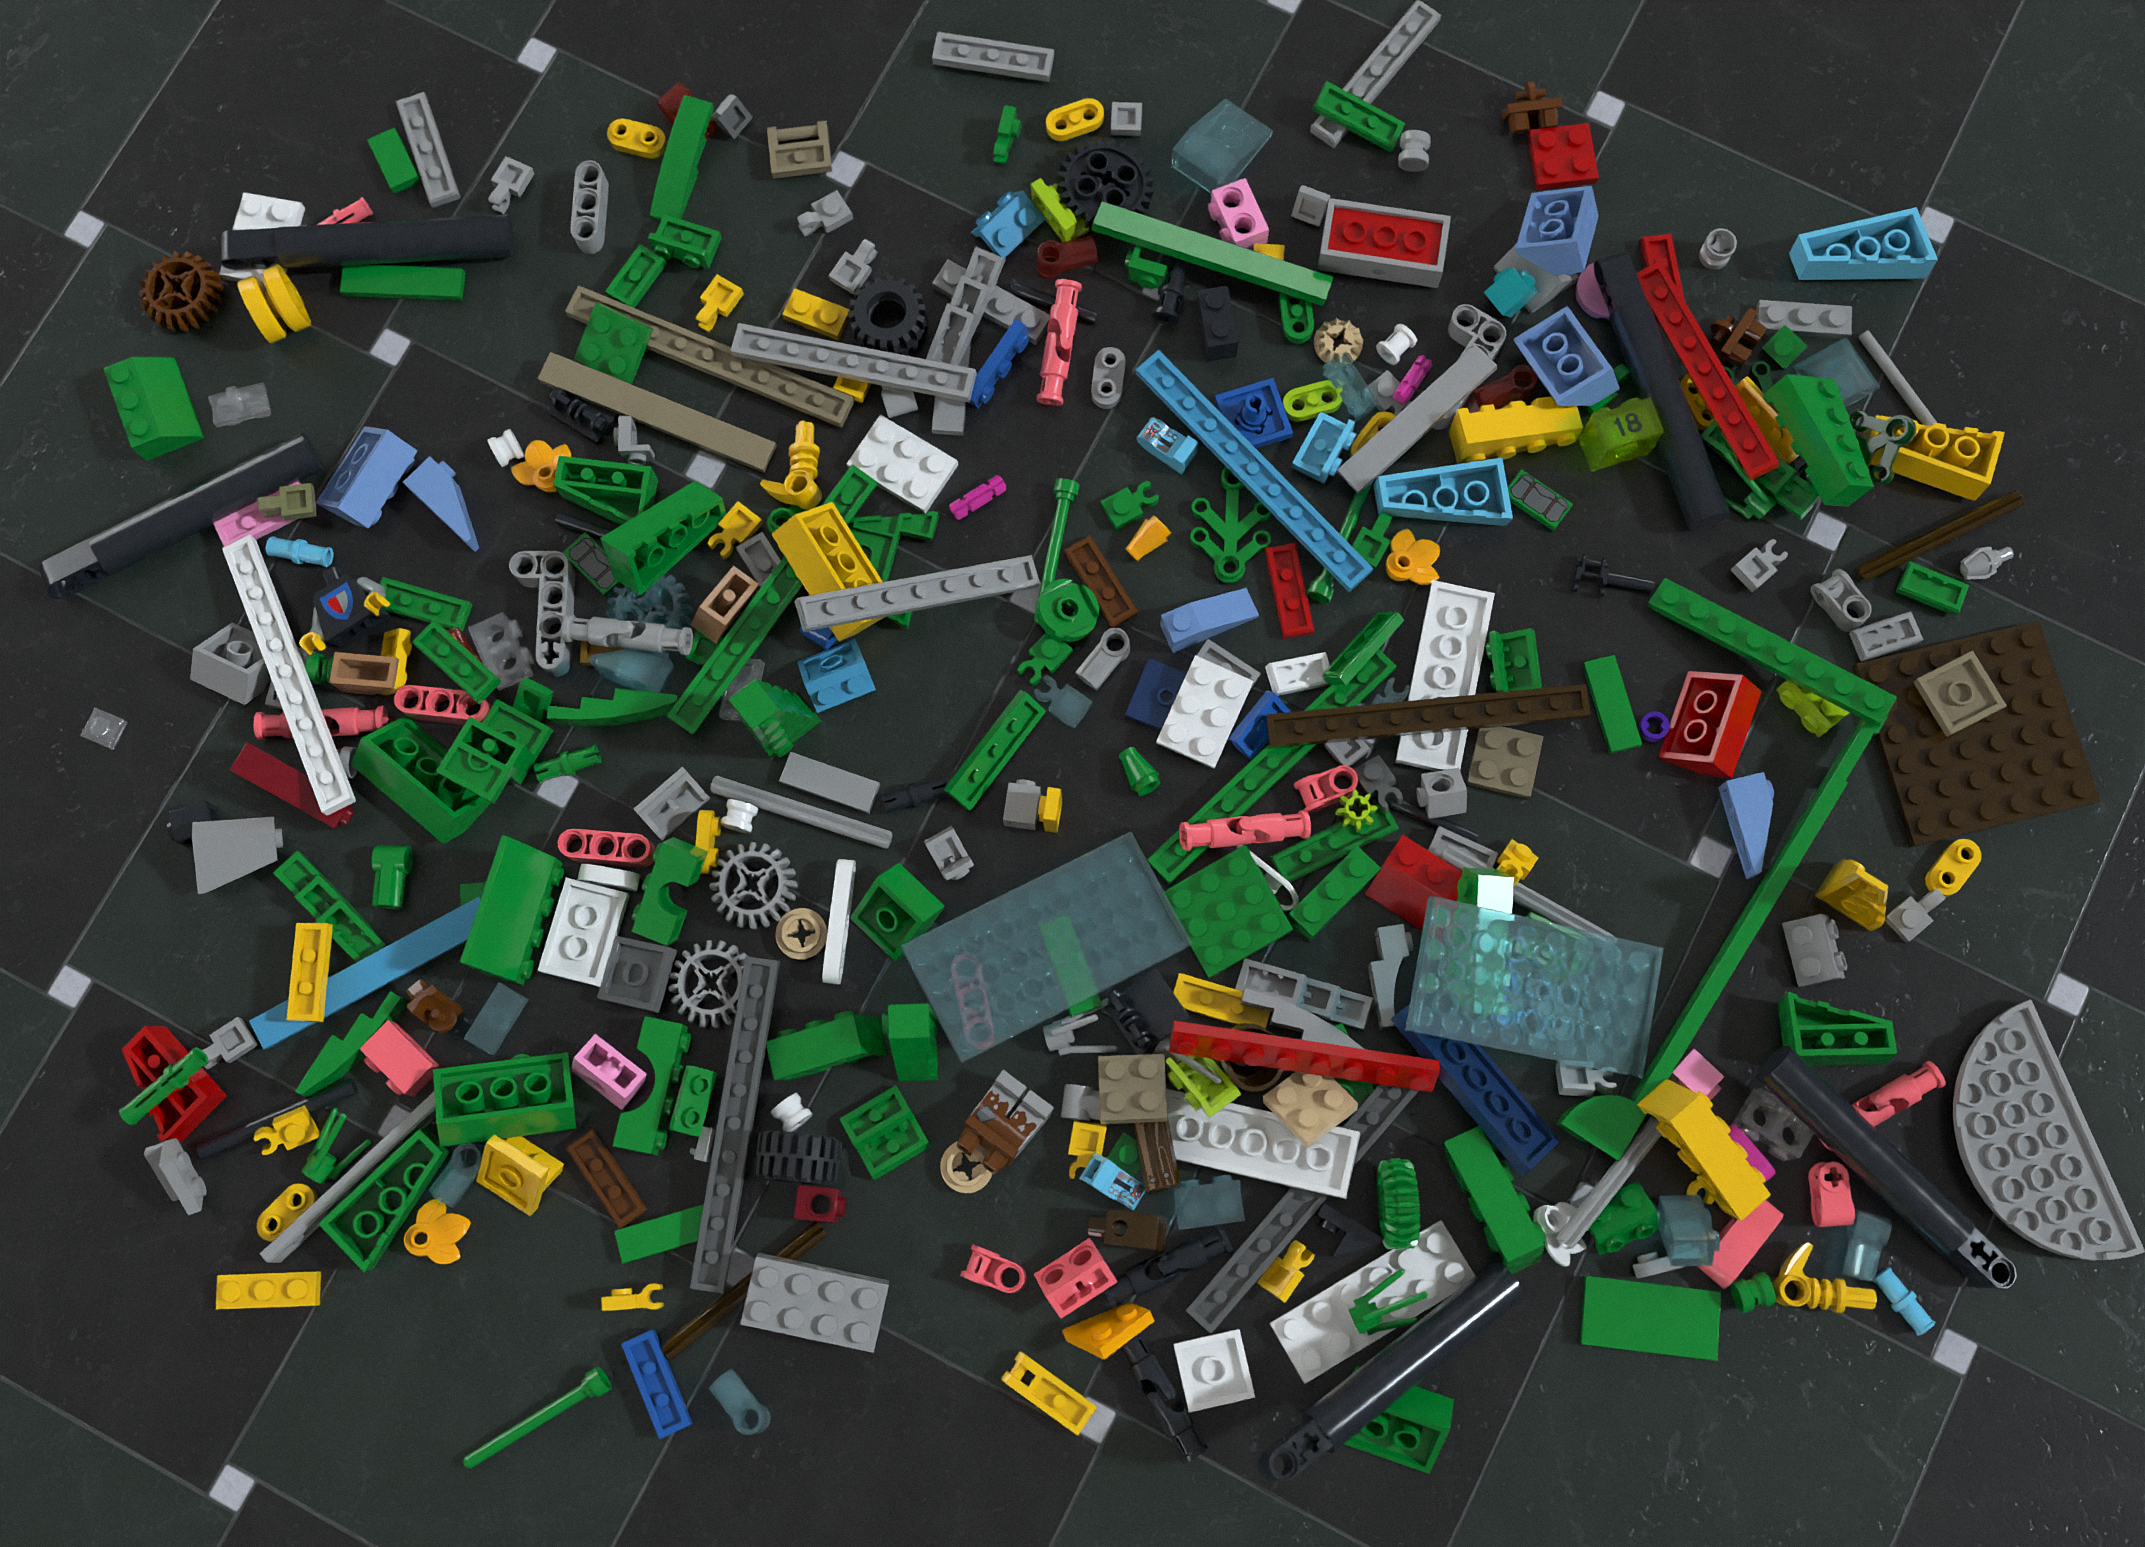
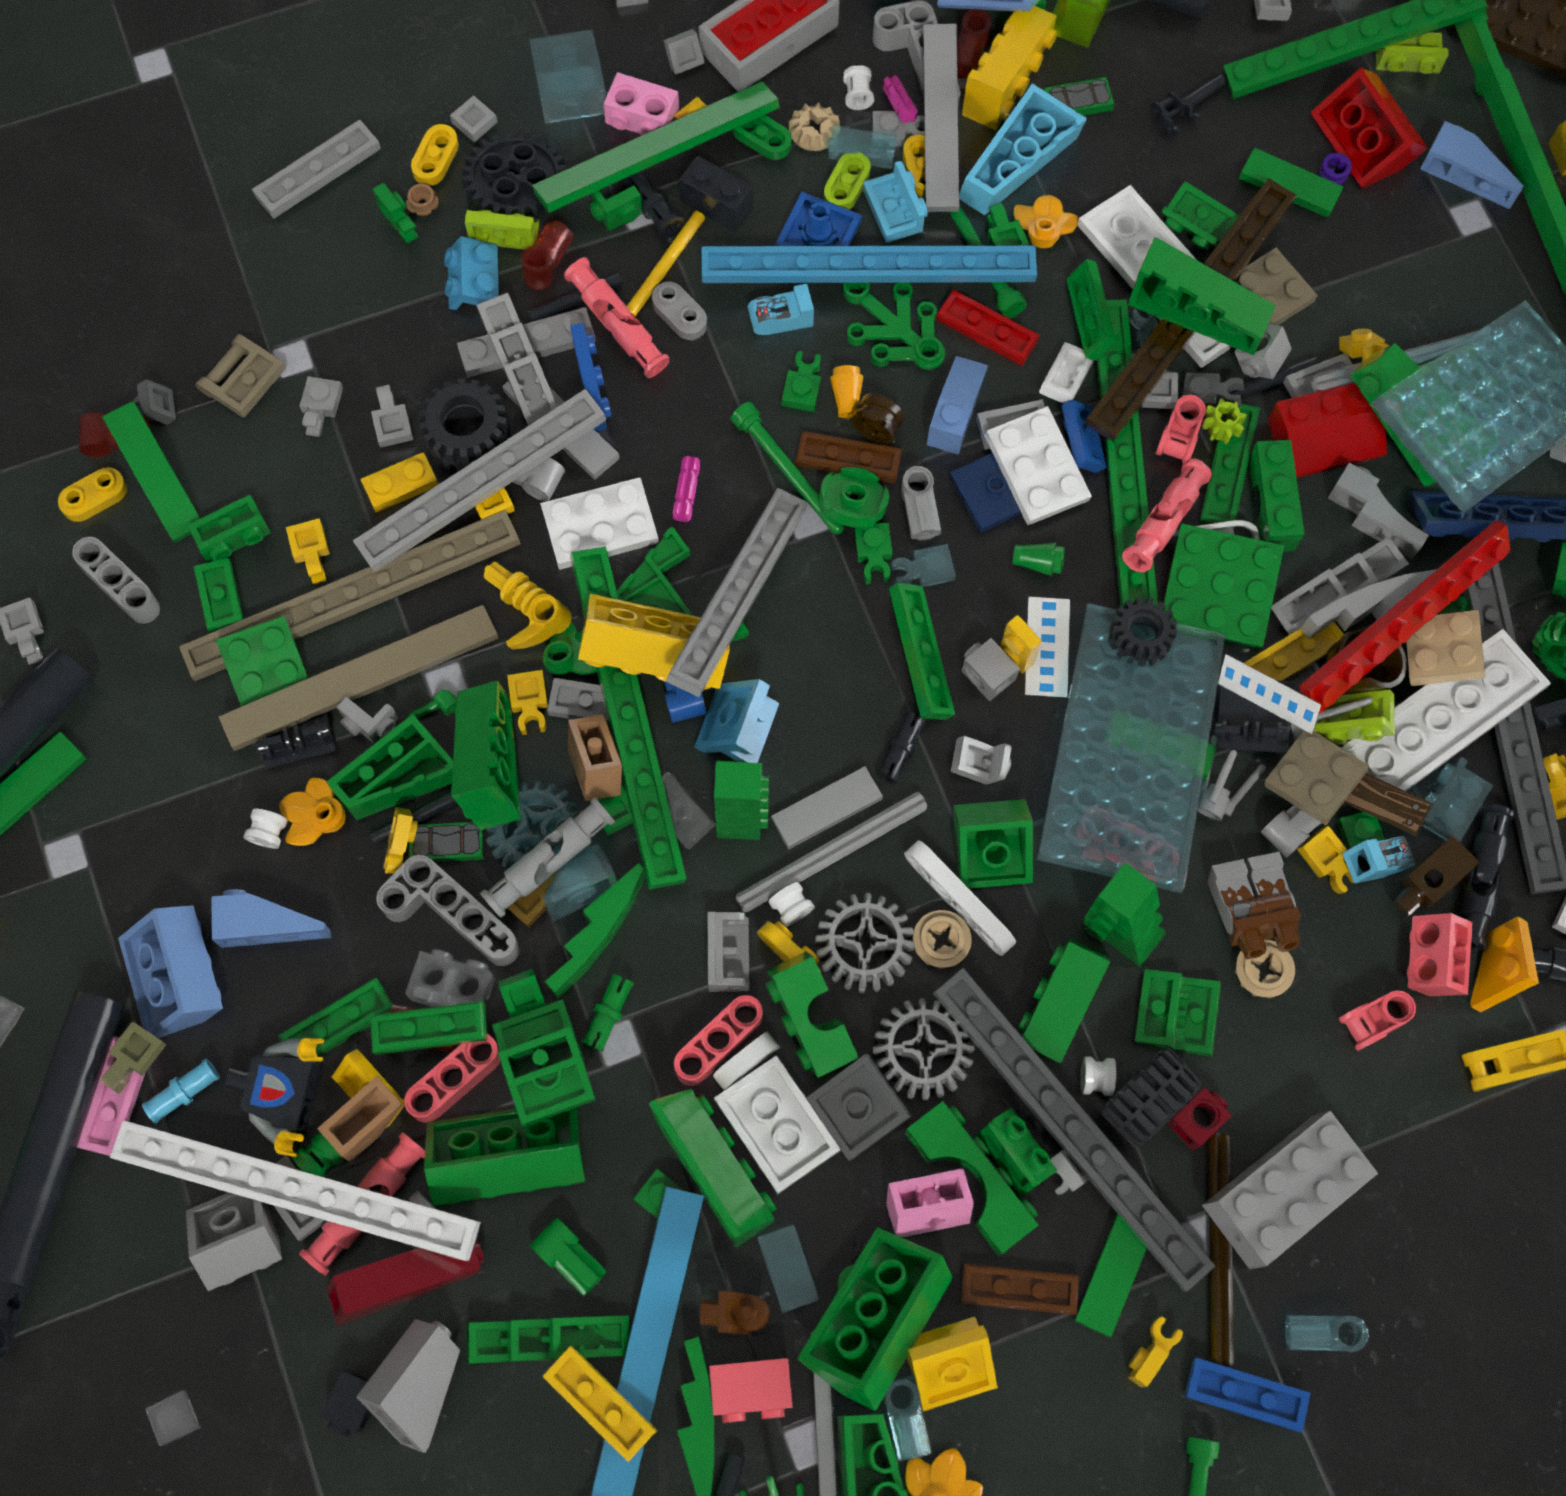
camera: 55 degrees left, 5 degrees down
none -> yellow plate [383,807,417,874]
none -> medium nougat plate [406,184,439,216]
none -> green hand [409,690,457,719]
none -> yellow bar [627,211,705,318]
none -> dark brown wheel [851,393,905,444]
none -> white sticker [1025,597,1070,697]
none -> black tyre [1109,597,1178,667]
none -> green wedge [1128,237,1276,355]
none -> white sticker [1218,654,1321,734]

